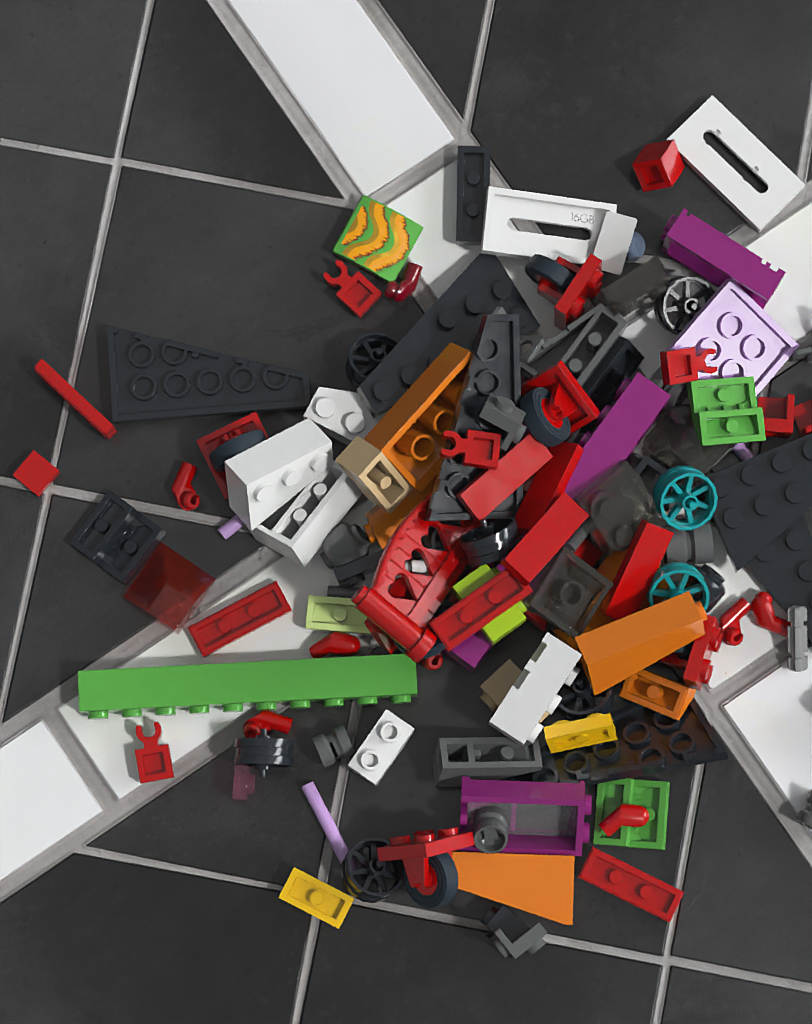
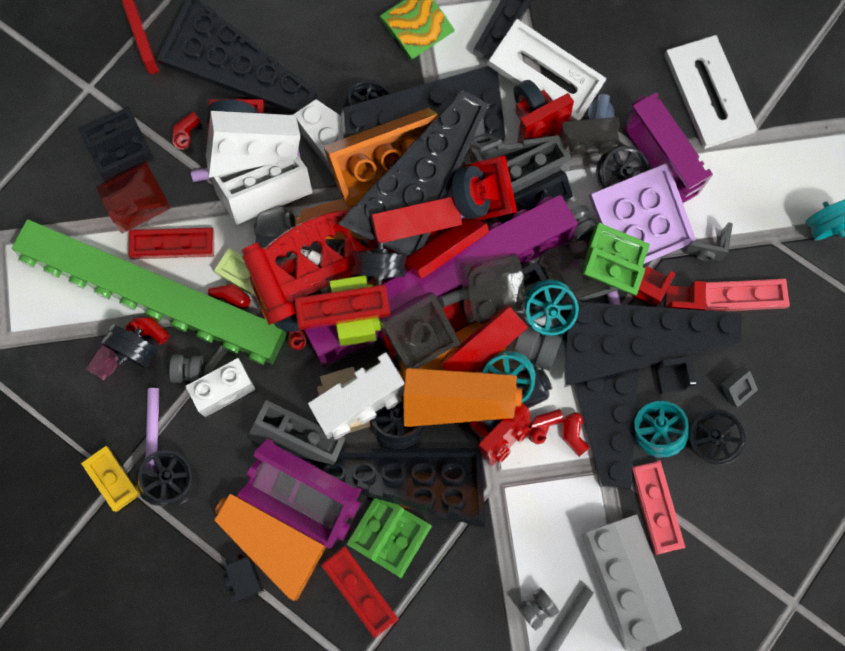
camera: 25 degrees right, 5 degrees down
red tile [13,450,60,497] -> none
red plate [135,722,175,784] -> none
red plate [323,260,382,319] -> none
tan brick [335,436,412,514] -> none
red plate [377,827,475,908] -> none
dark red arm [384,262,423,302] -> none
red plate [439,429,502,470] -> none
dark grey wheel [474,806,508,854] -> none
dark grey bracket [479,393,527,451] -> none
dark grey bracket [492,922,548,959] -> none
red tile [501,492,589,587] -> none
yellow plate [544,713,617,753] -> none
white sticker [593,211,637,275] -> none
red arm [598,804,649,837] -> none
orange slope [619,668,697,720] -> none
red panel [632,139,685,192] -> none
red plate [660,346,718,385] -> none
light grey axle [787,606,808,672] -> none

